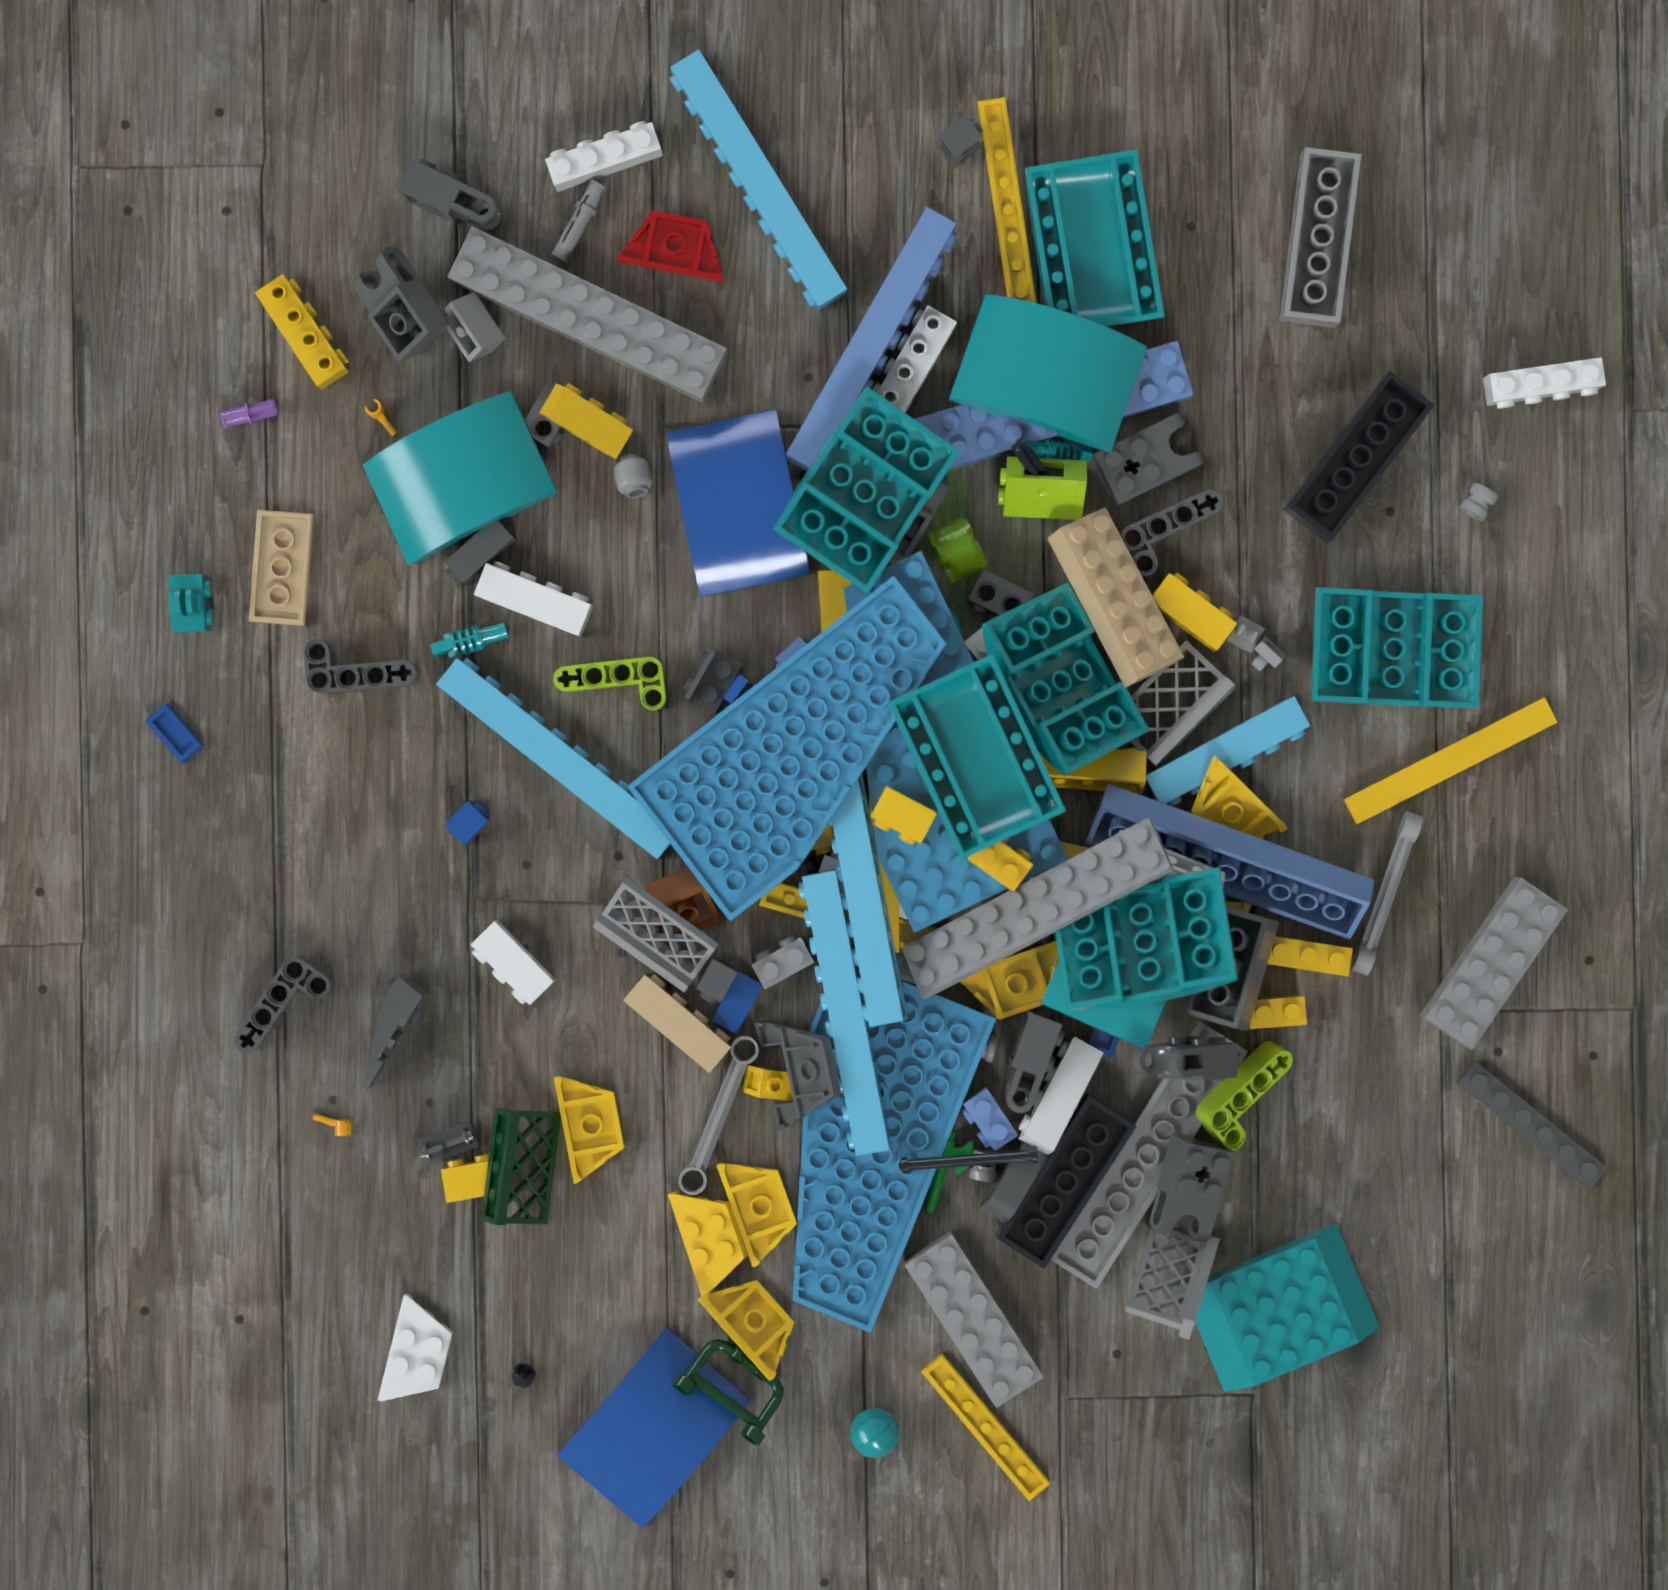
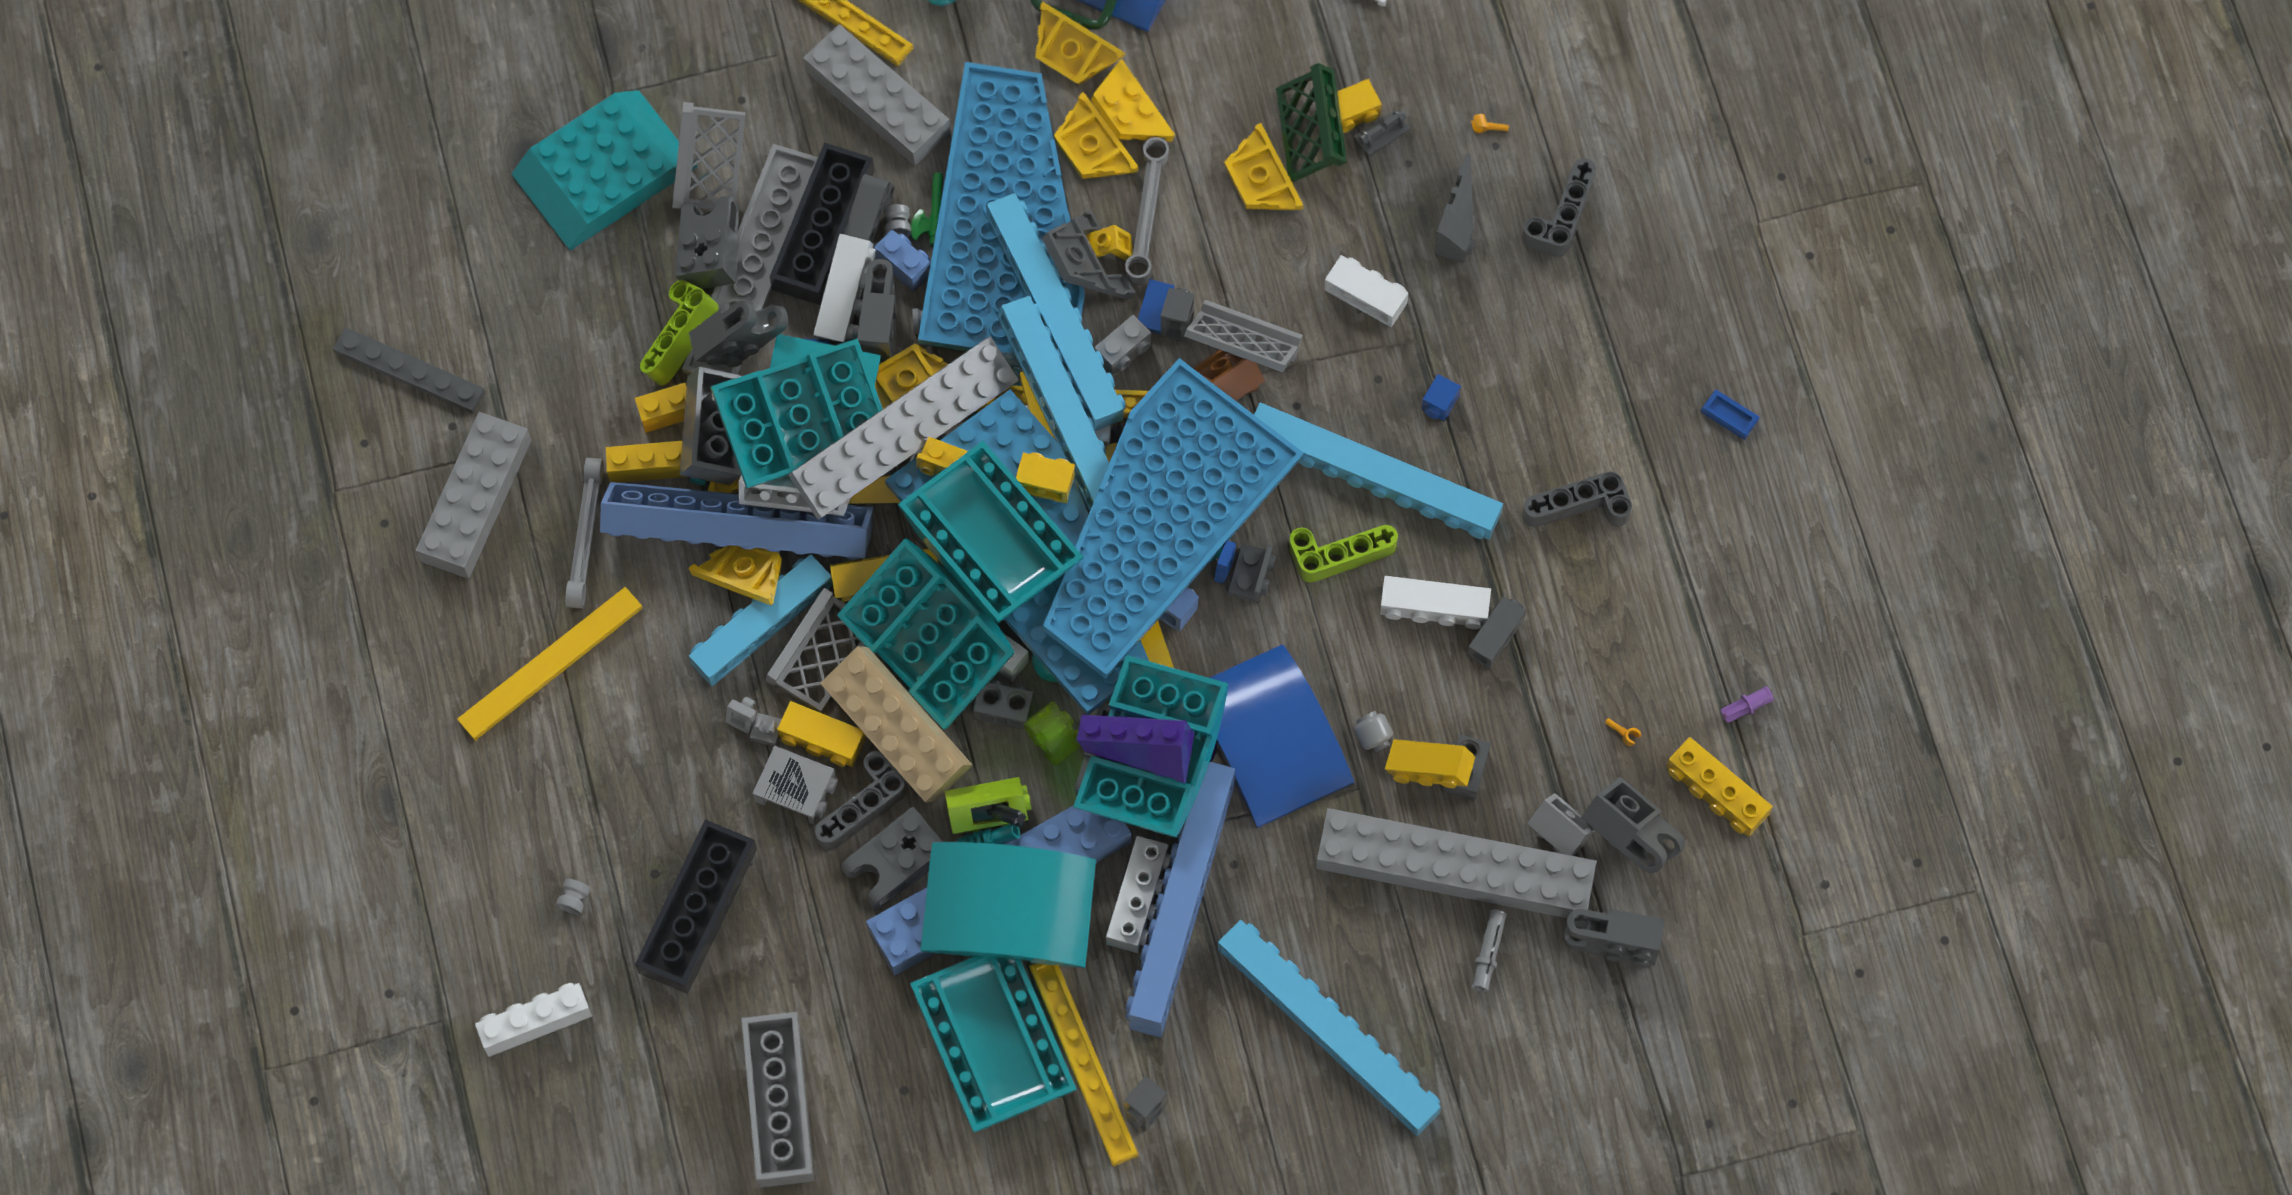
camera: 165 degrees right, 20 degrees down
teal brick [168,574,215,634] -> none
tan tile [249,510,315,626] -> none
teal slope [363,391,558,566] -> none
teal hinge [430,621,510,659] -> none
white brick [545,121,663,192] -> none
red wing [616,210,723,283] -> none
tan brick [623,973,732,1073] -> none
black bar [901,1146,1039,1174] -> none
teal slope [1311,587,1483,709] -> none
none -> light grey panel [753,746,838,825]
none -> dark purple wedge [1077,715,1194,784]

